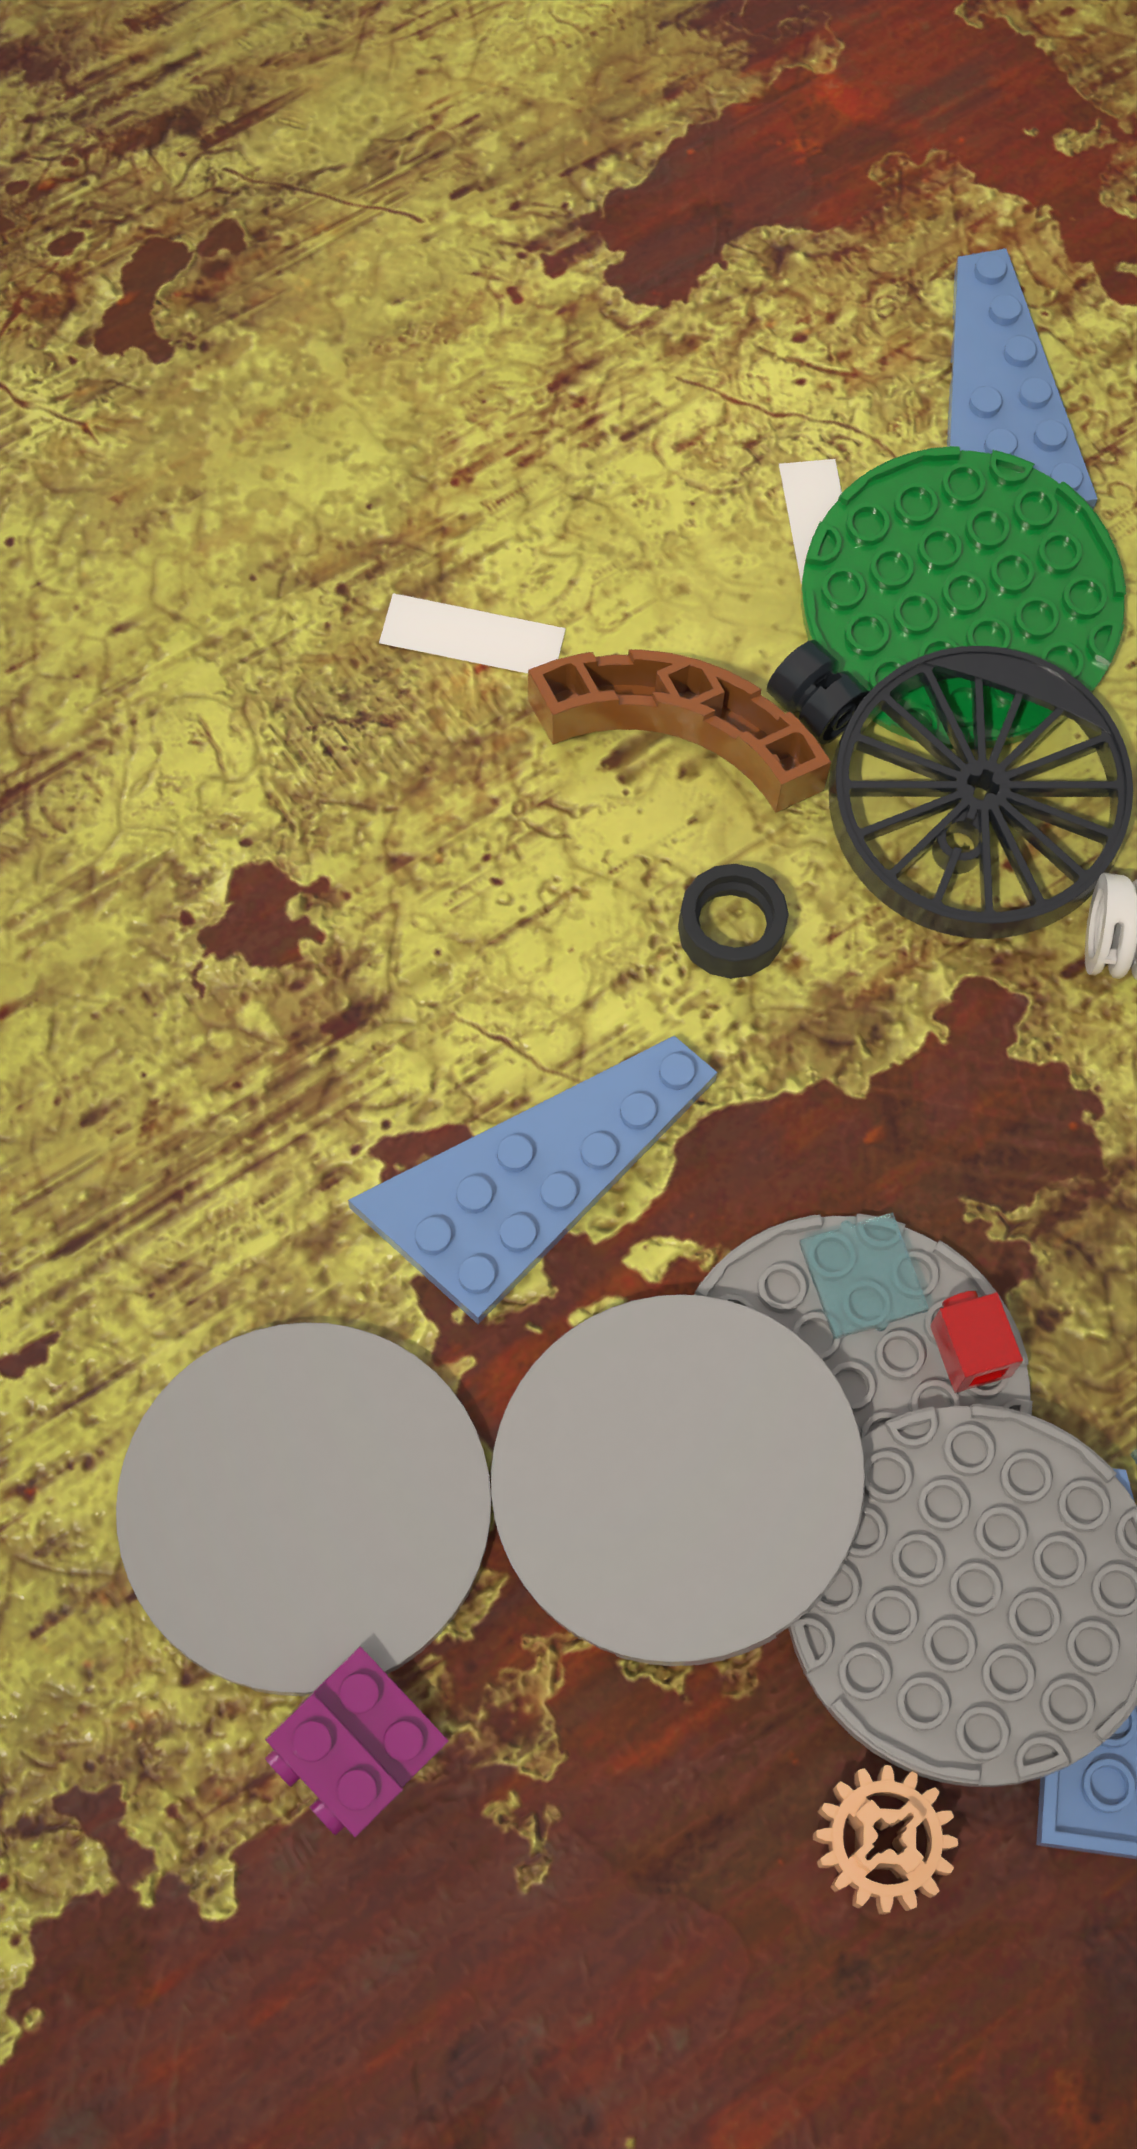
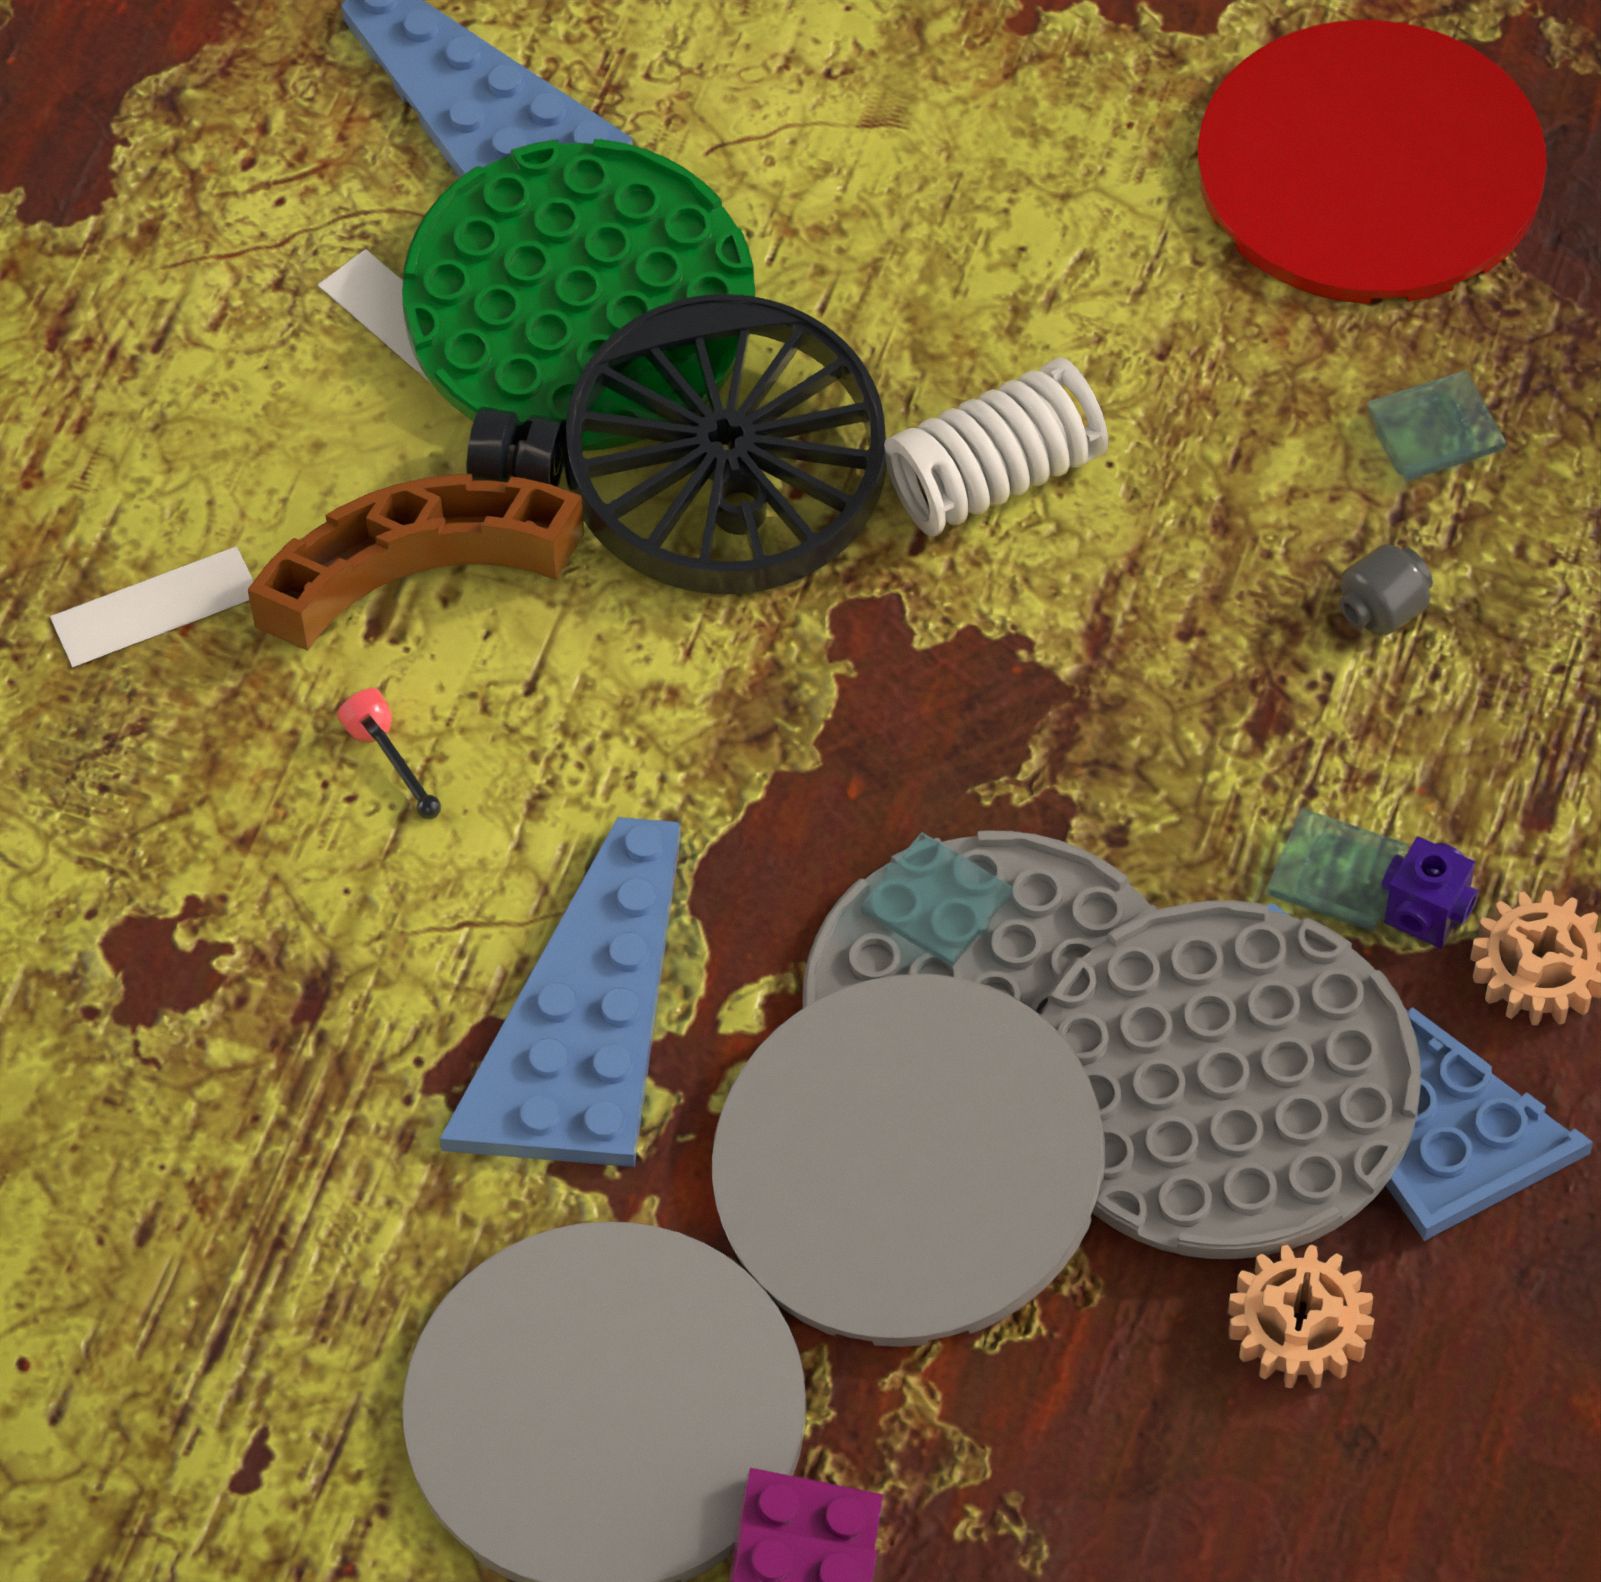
camera: 30 degrees left, 10 degrees down
black tyre [678,863,789,979] -> none
red brick [930,1291,1023,1393] -> none
none -> hinge [337,688,441,820]

